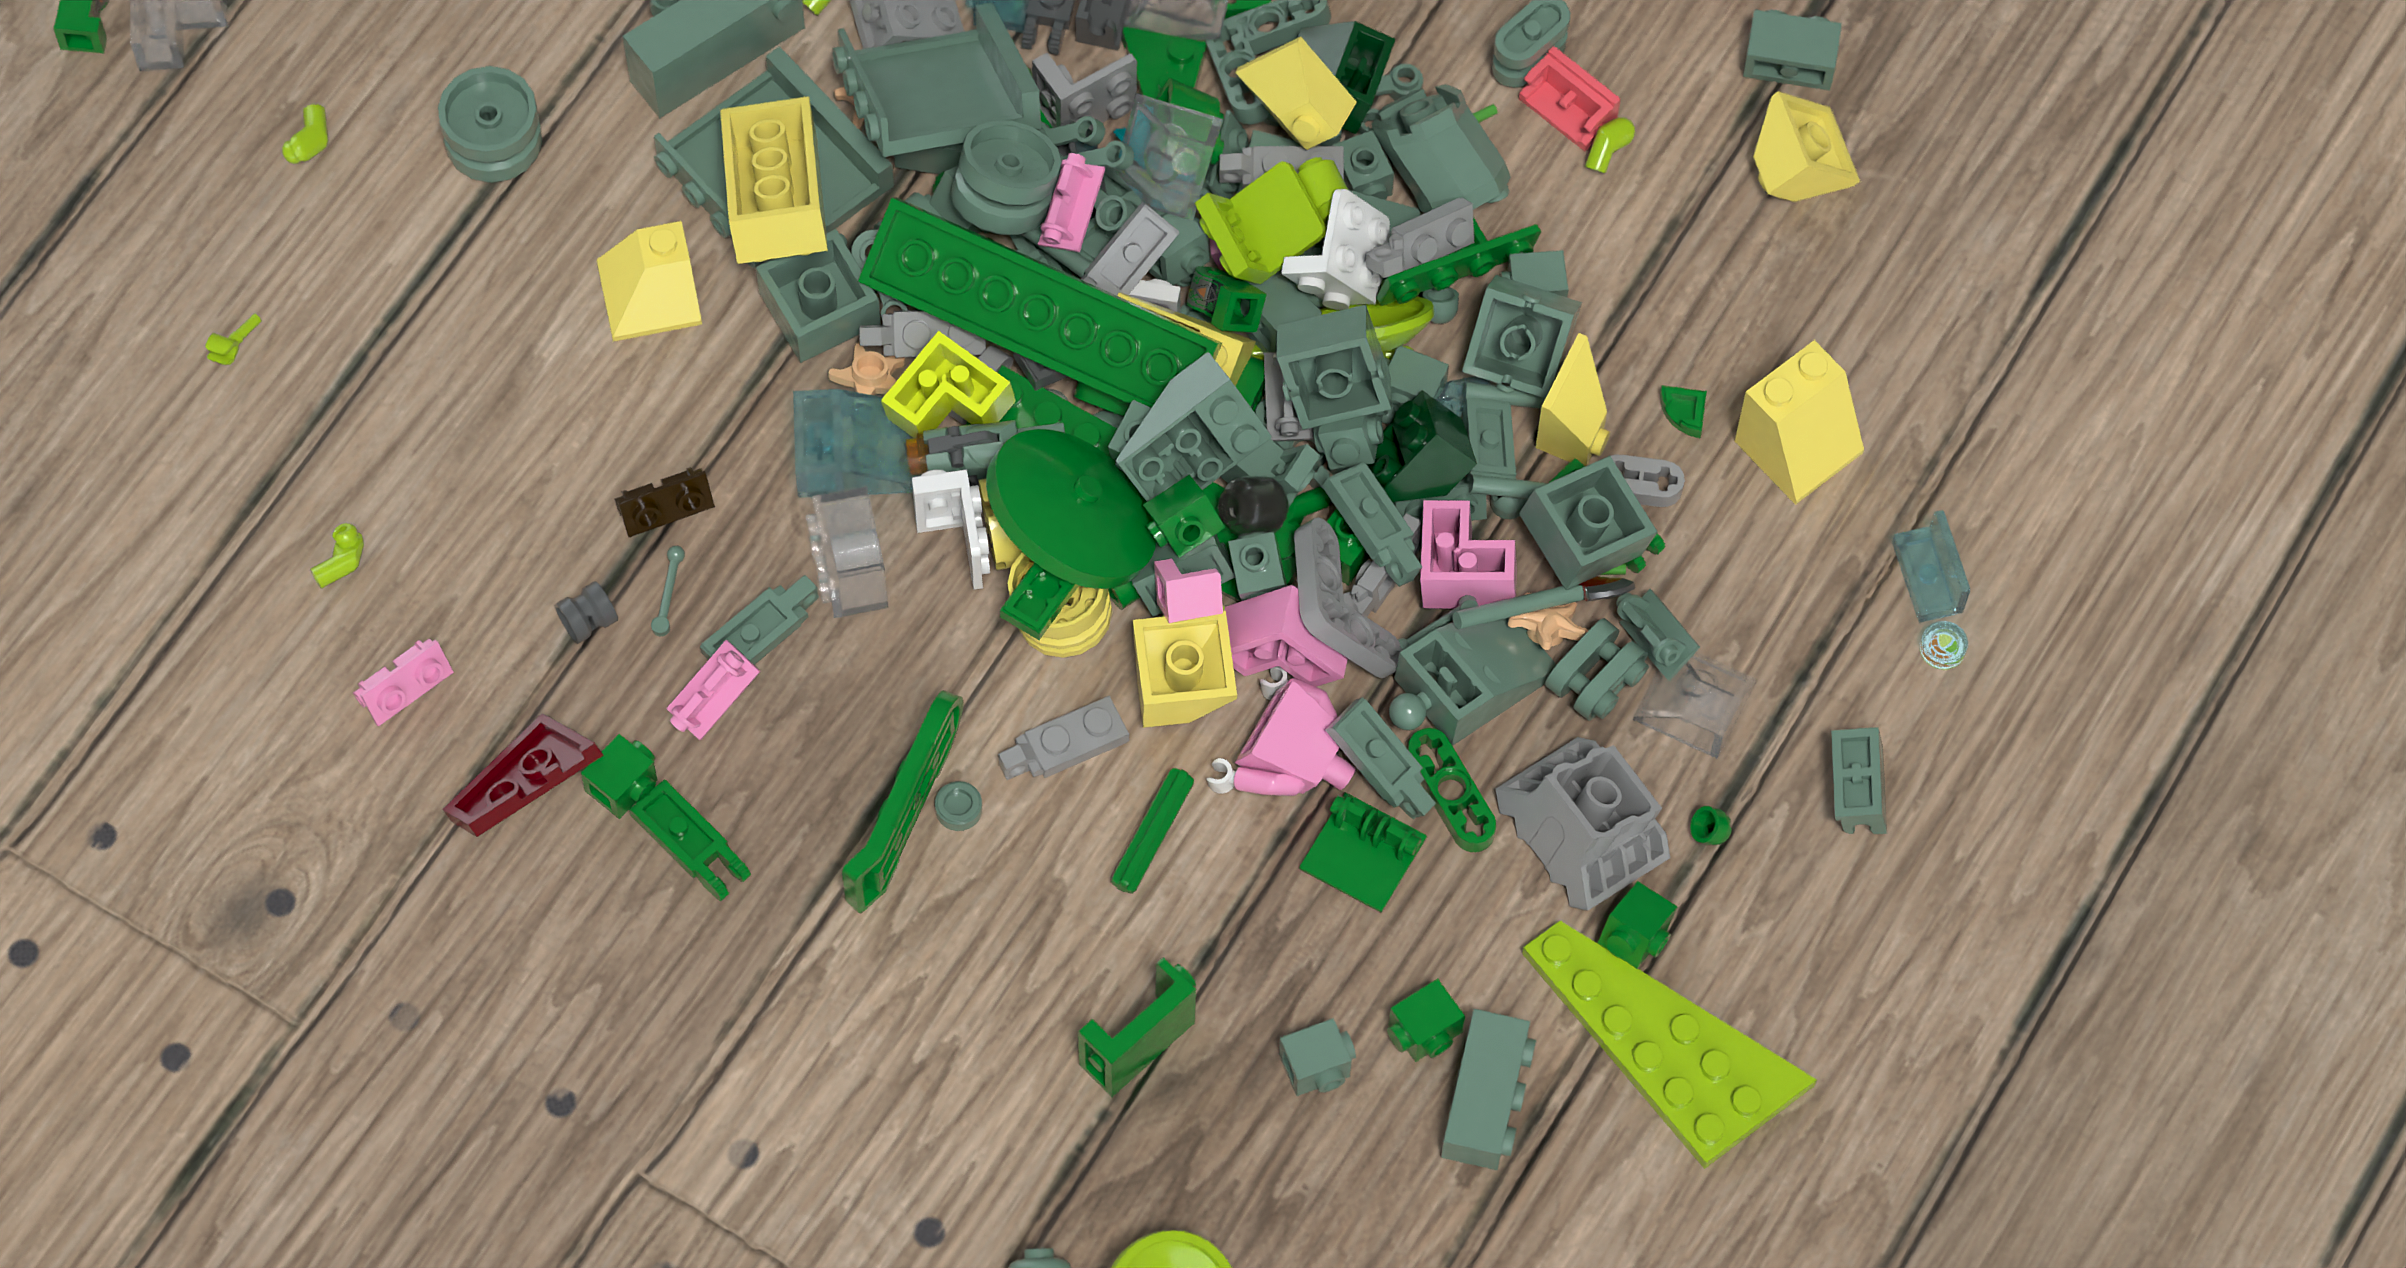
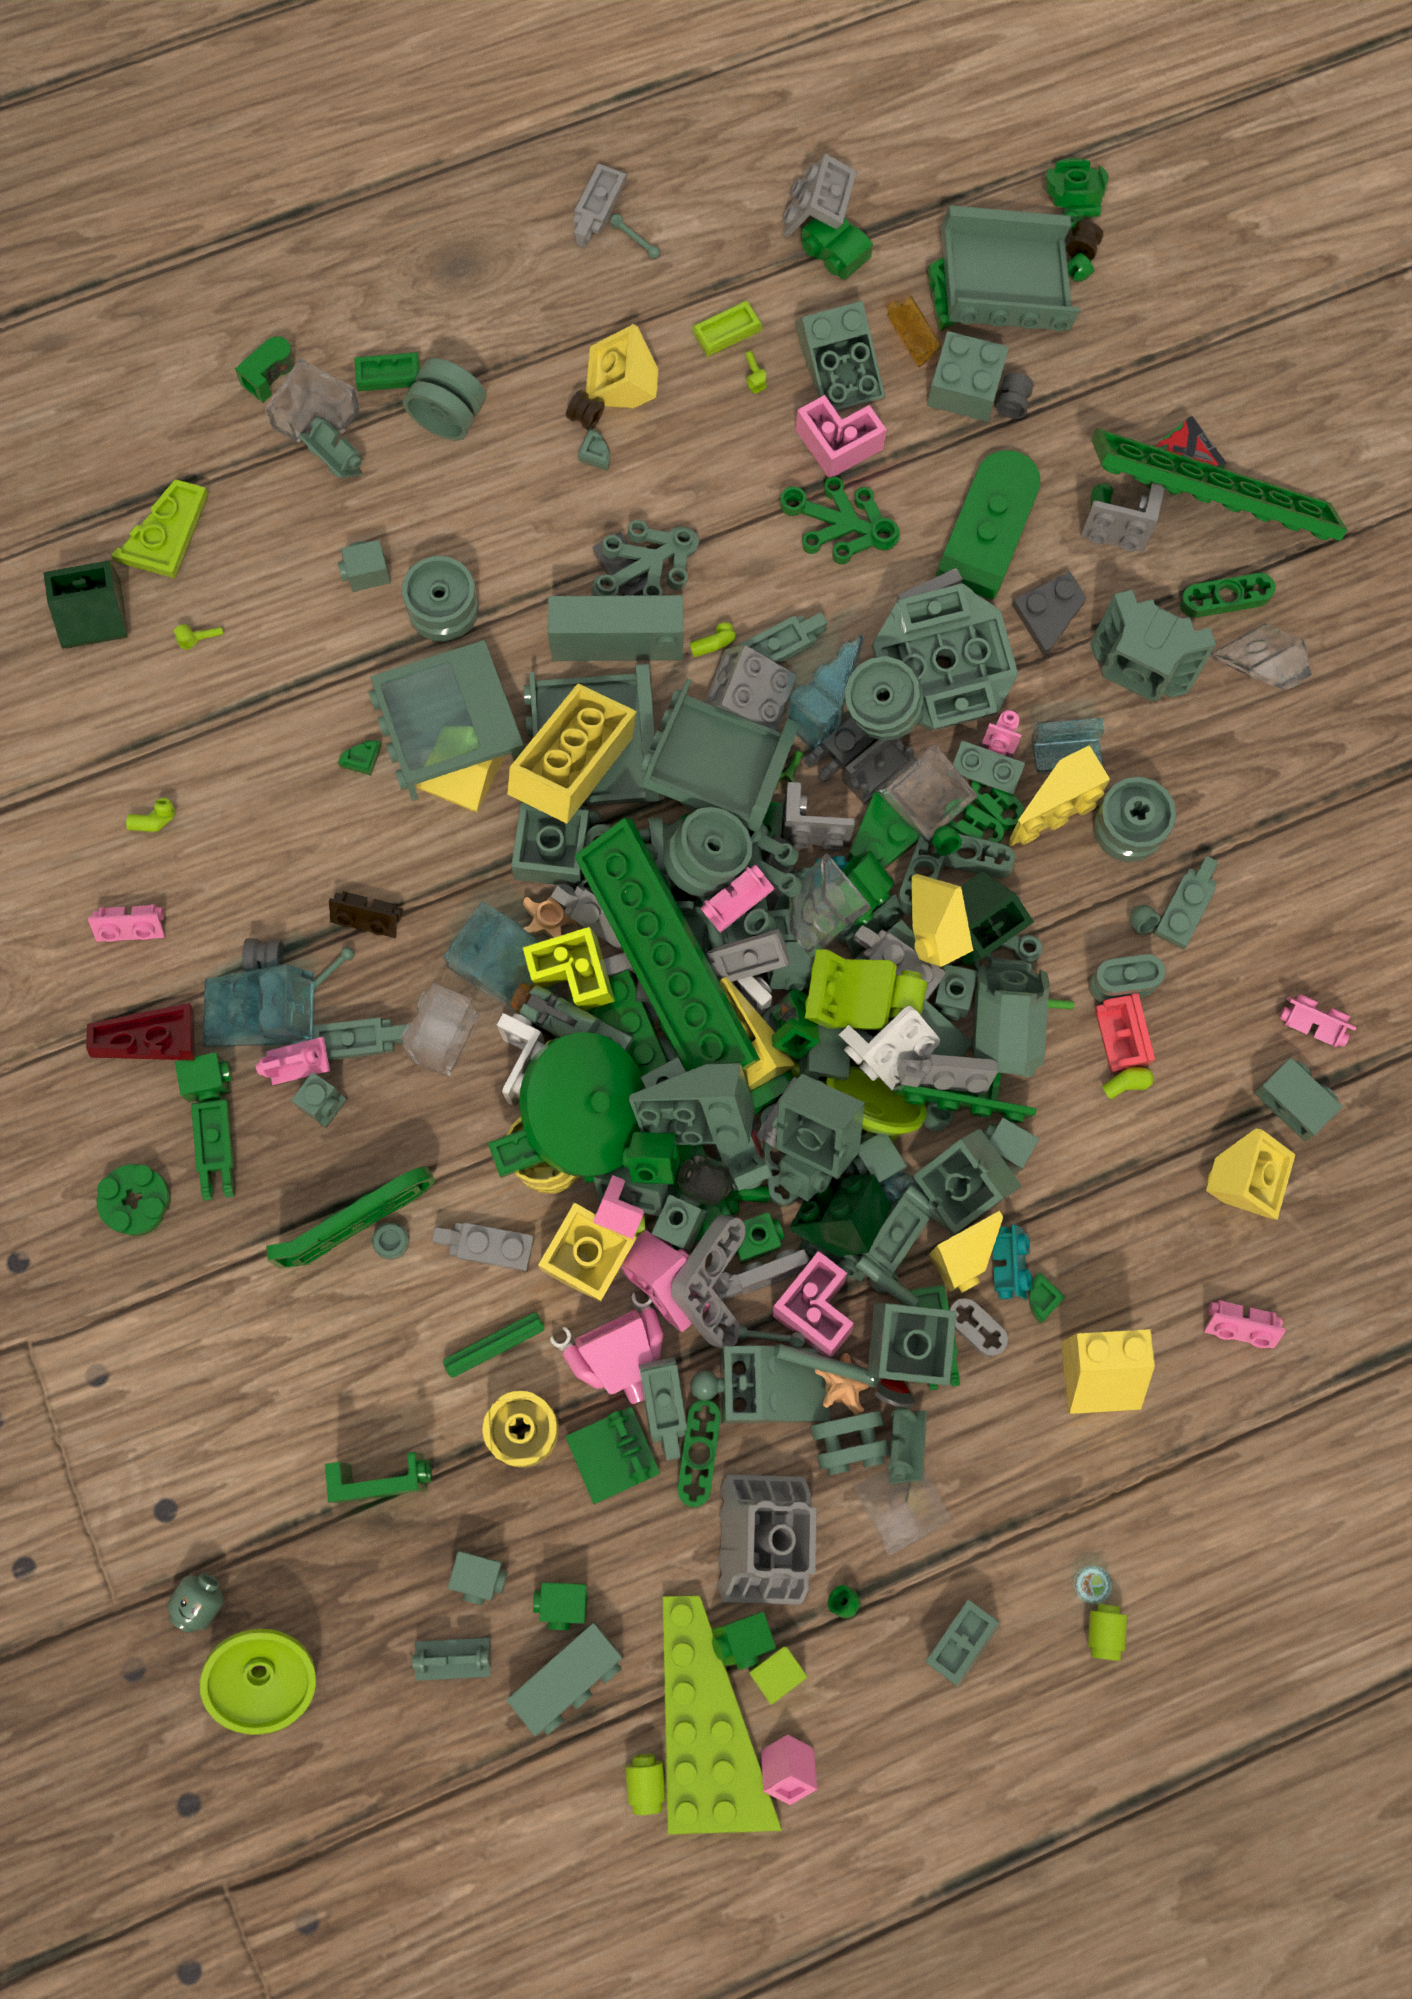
camera: 35 degrees right, 10 degrees up
lime arm [282,104,328,164] -> none
sand green hinge [1322,462,1422,587] -> none
clear light blue panel [1892,510,1970,623] -> none
none -> dark green slope [43,560,128,649]
none -> green plate [96,1164,171,1236]
none -> lime wing [111,479,208,579]
none -> clear light blue slope [203,964,313,1047]
none -> sand green brick [291,1072,347,1128]
none -> sand green hinge [298,417,363,479]
none -> sand green brick [338,539,391,592]
none -> green tile [338,740,382,776]
none -> panel [368,640,525,801]
none -> sand green hinge [412,1637,491,1681]
none -> light yellow brick [483,1391,559,1468]
none -> lime brick [625,1754,666,1815]
none -> lime panel [748,1646,808,1705]
none -> bright pink panel [761,1734,817,1805]
none -> green hinge [932,825,962,856]
none -> teal hinge [993,1224,1032,1300]
none -> lime brick [1088,1604,1128,1661]
none -> bright pink hinge [1204,1300,1286,1349]

